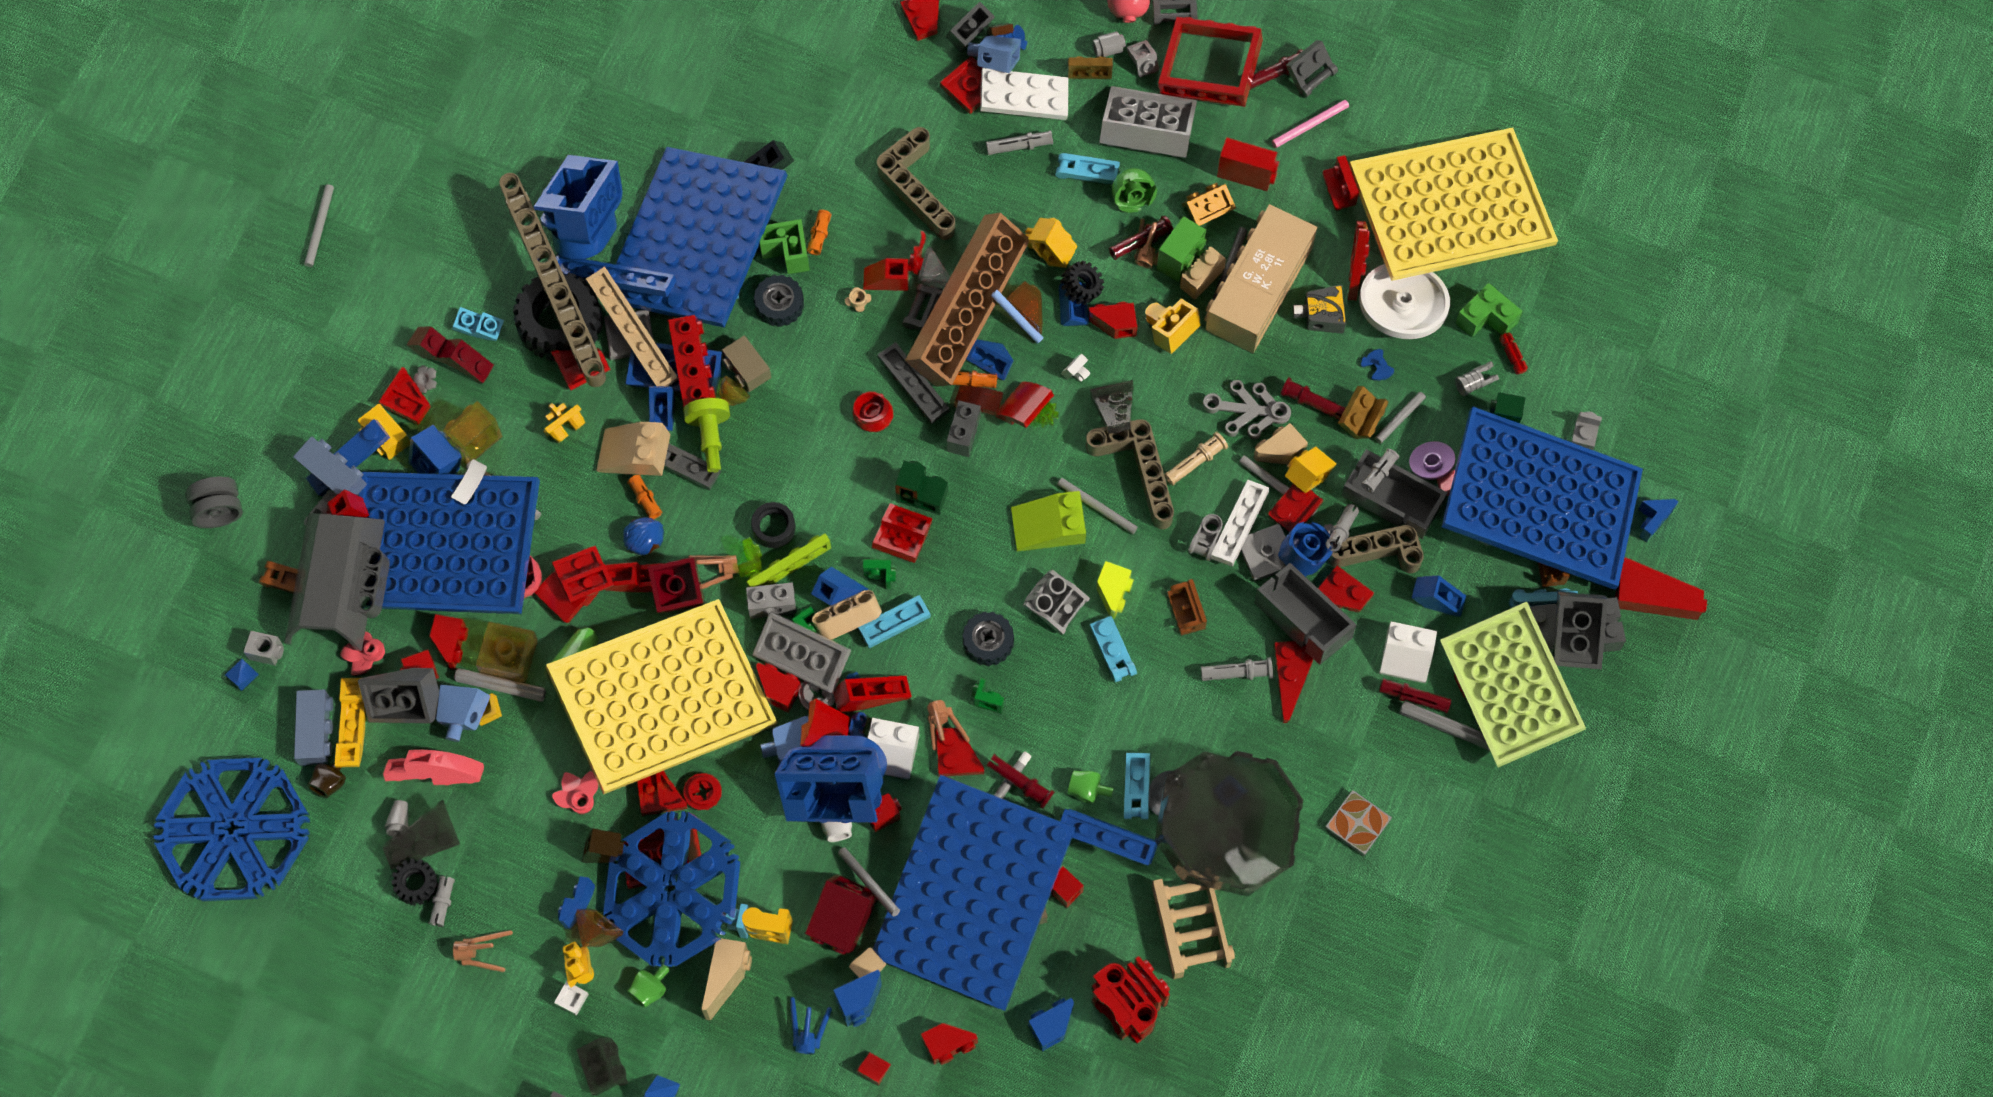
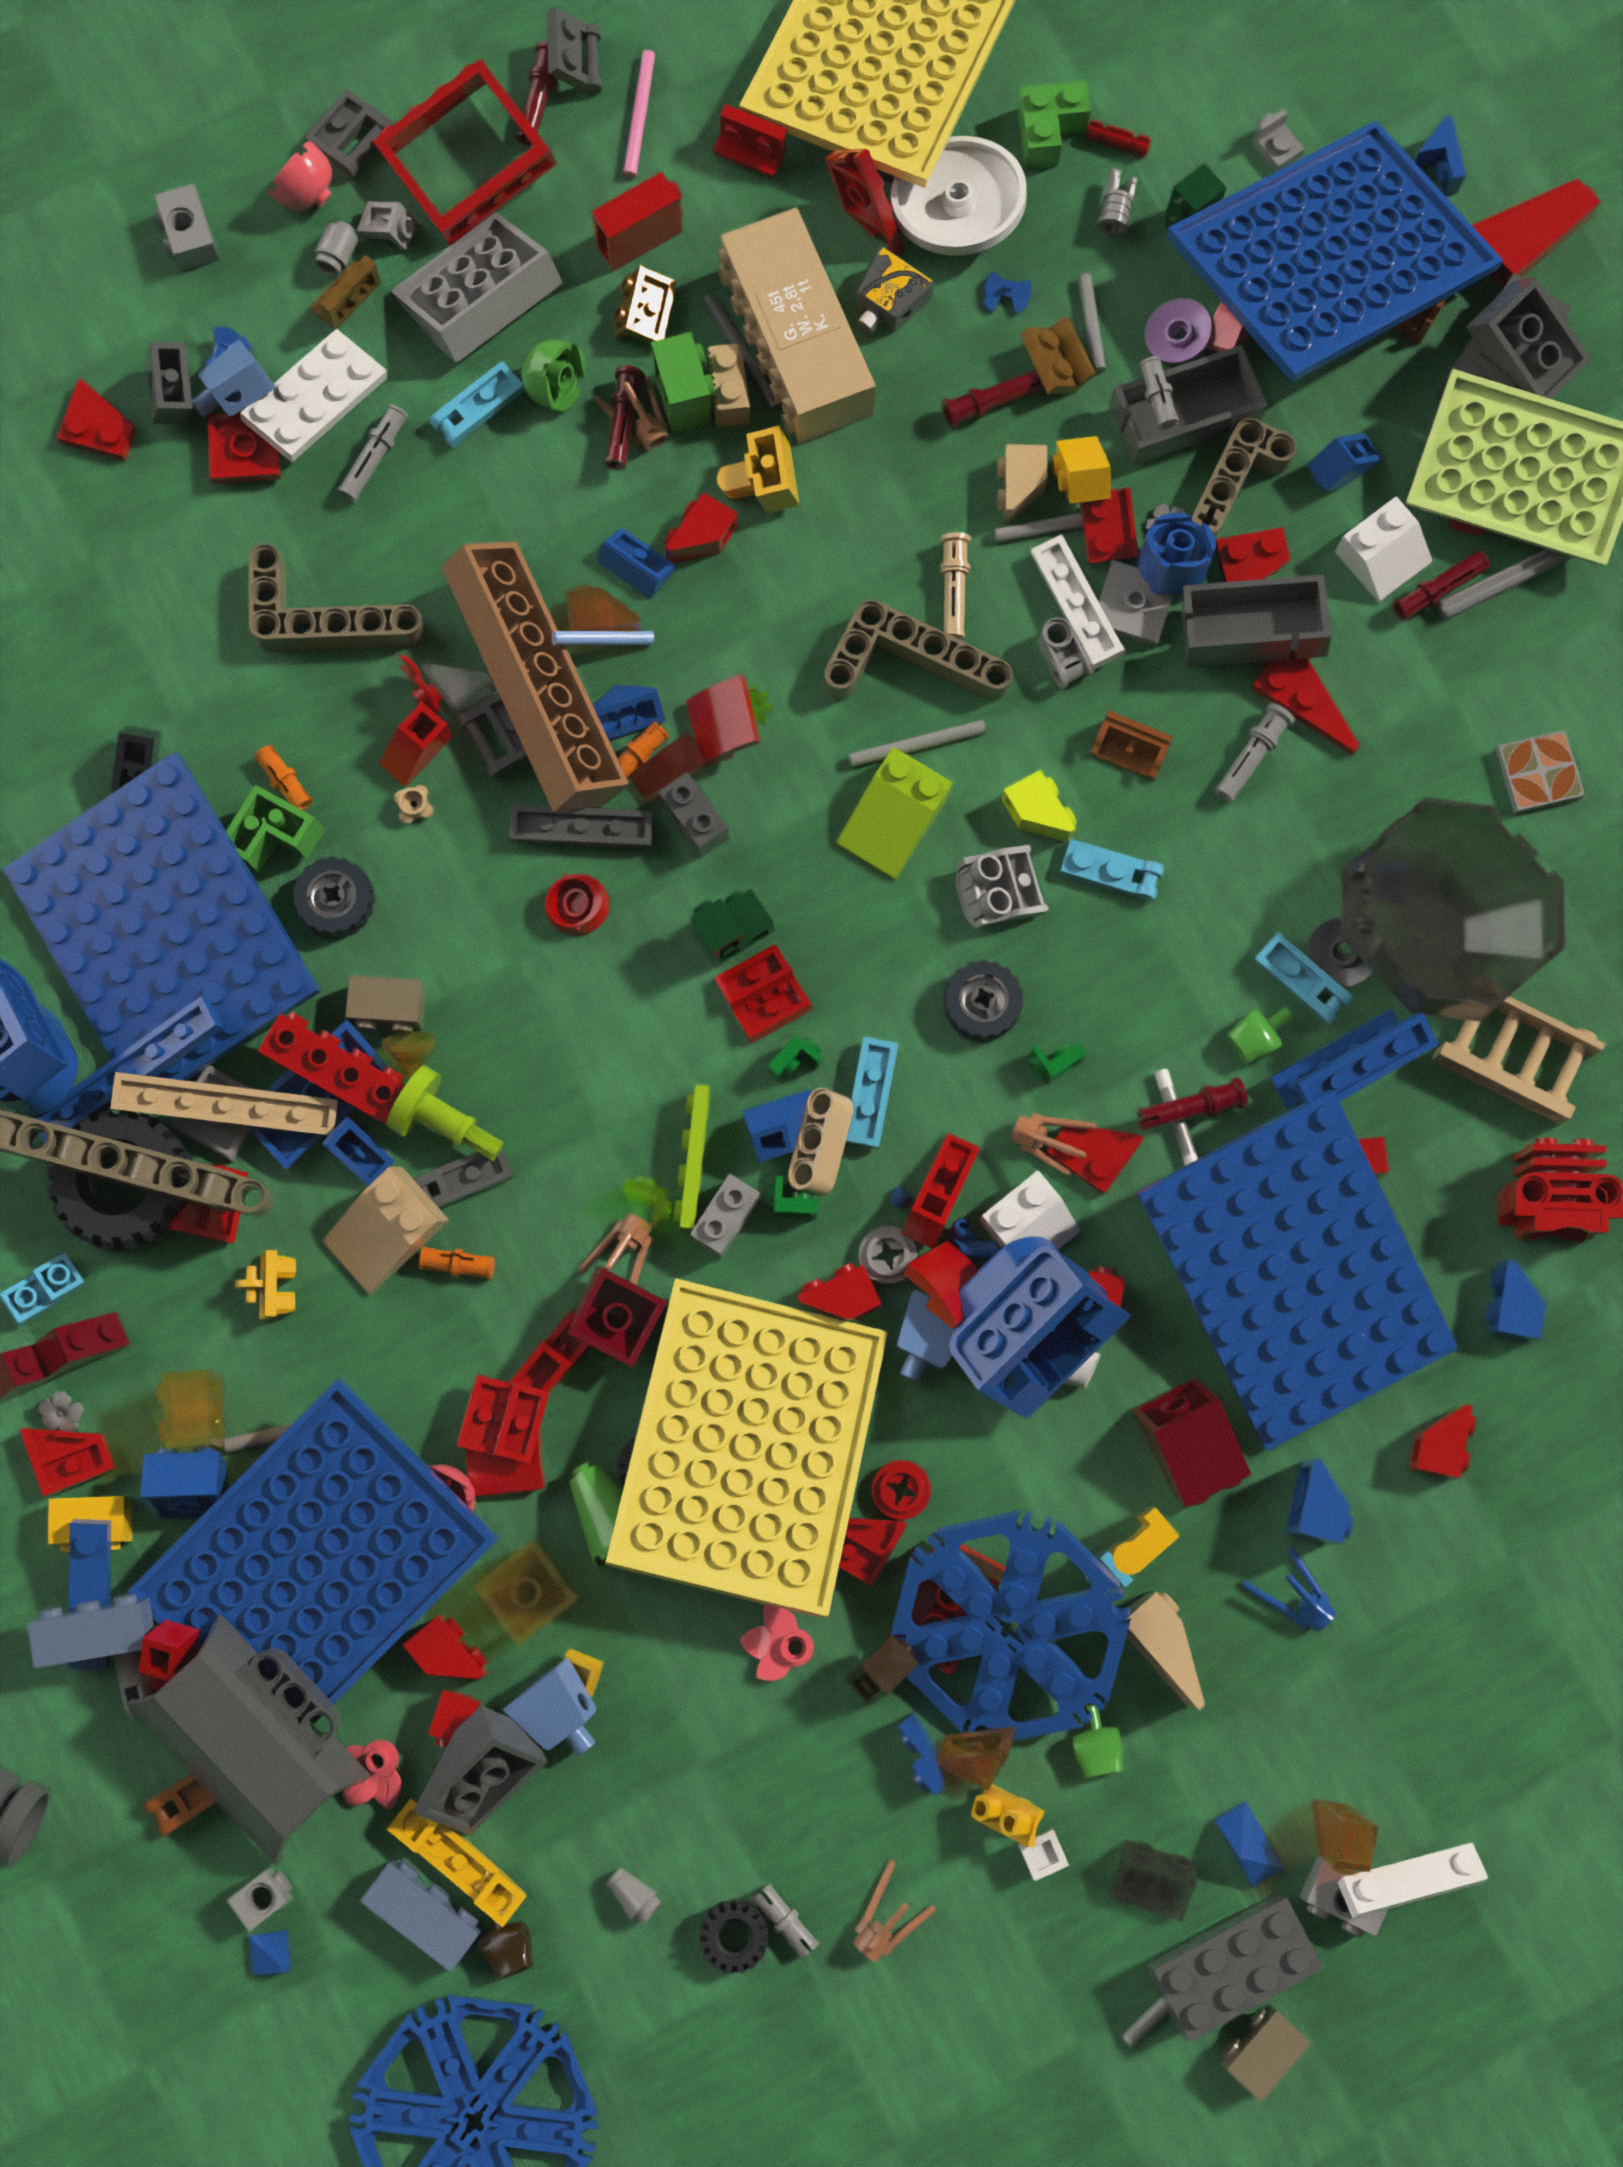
camera: 55 degrees left, 10 degrees up
coral slope [383,750,484,785] -> none
clear smoke wing [383,800,460,870] -> none
white sticker [451,459,487,504] -> none
light grey axle [454,668,546,701] -> none
blue hair [623,517,664,555] -> none
black tyre [751,502,796,549] -> none
light grey tile [752,612,851,693] -> none
light grey bar [838,847,900,917] -> none
tan slope [849,947,887,978] -> none
red slope [857,1052,891,1086] -> none
reddish brown tile [986,23,1014,36] -> none
yellow brick [1025,218,1078,268] -> none
black tyre [1061,261,1104,305] -> none
white tile [1061,354,1090,382] -> none
clear smoke wing [1090,380,1134,434] -> none
light grey plant [1203,380,1291,440] -> none
light grey pin [1326,504,1359,552] -> none
medium azure plate [1509,588,1578,608] -> none

